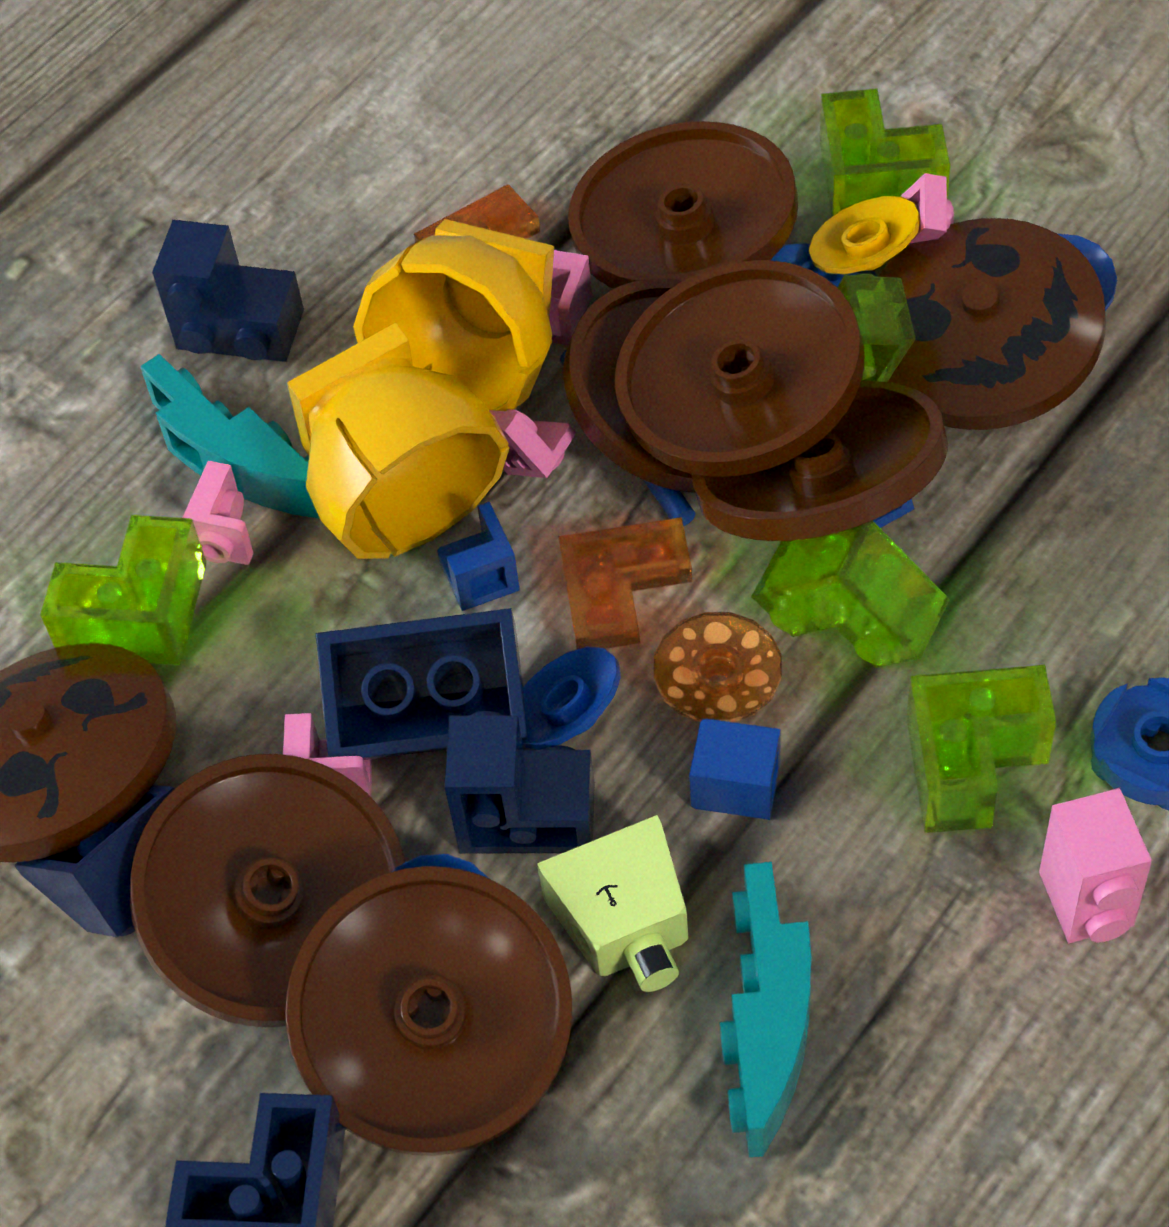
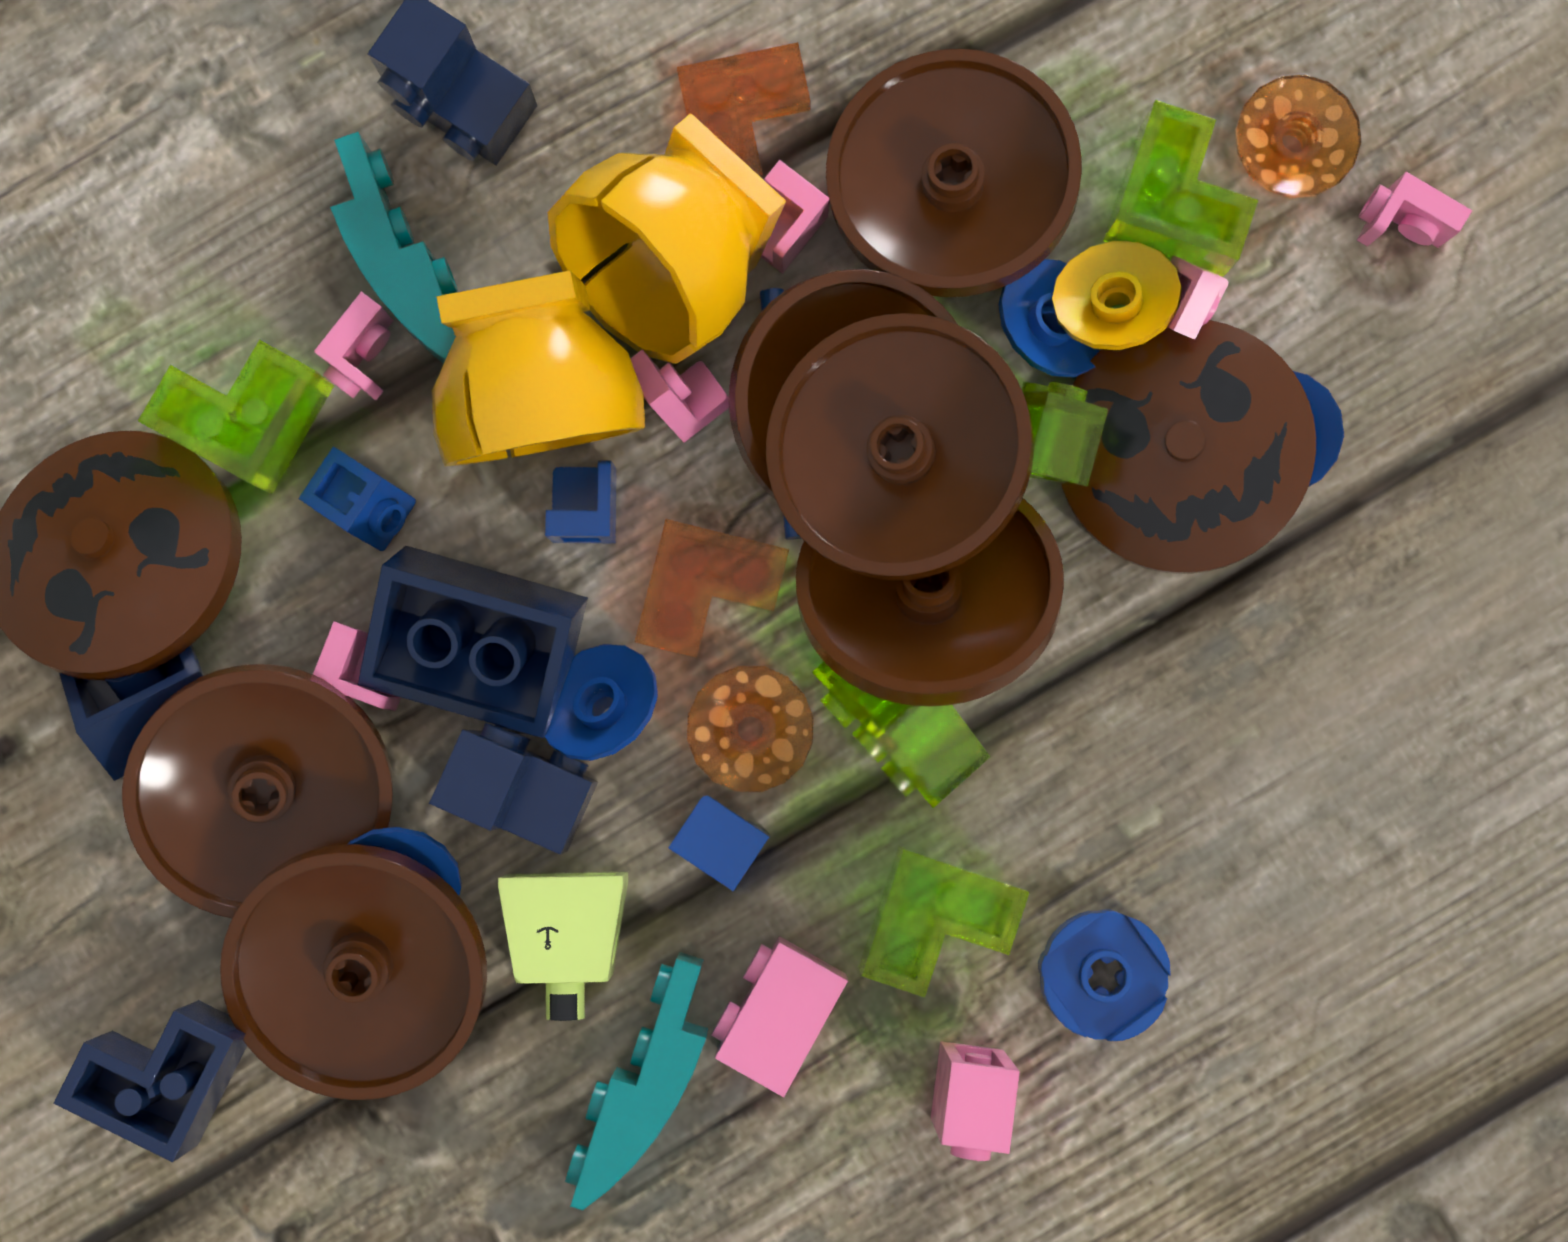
camera: 15 degrees right, 30 degrees up
none -> blue bracket [298,446,416,551]
none -> bright pink brick [711,936,848,1097]
none -> clear orange dish [1235,74,1362,199]
none -> bright pink bracket [1357,172,1472,248]

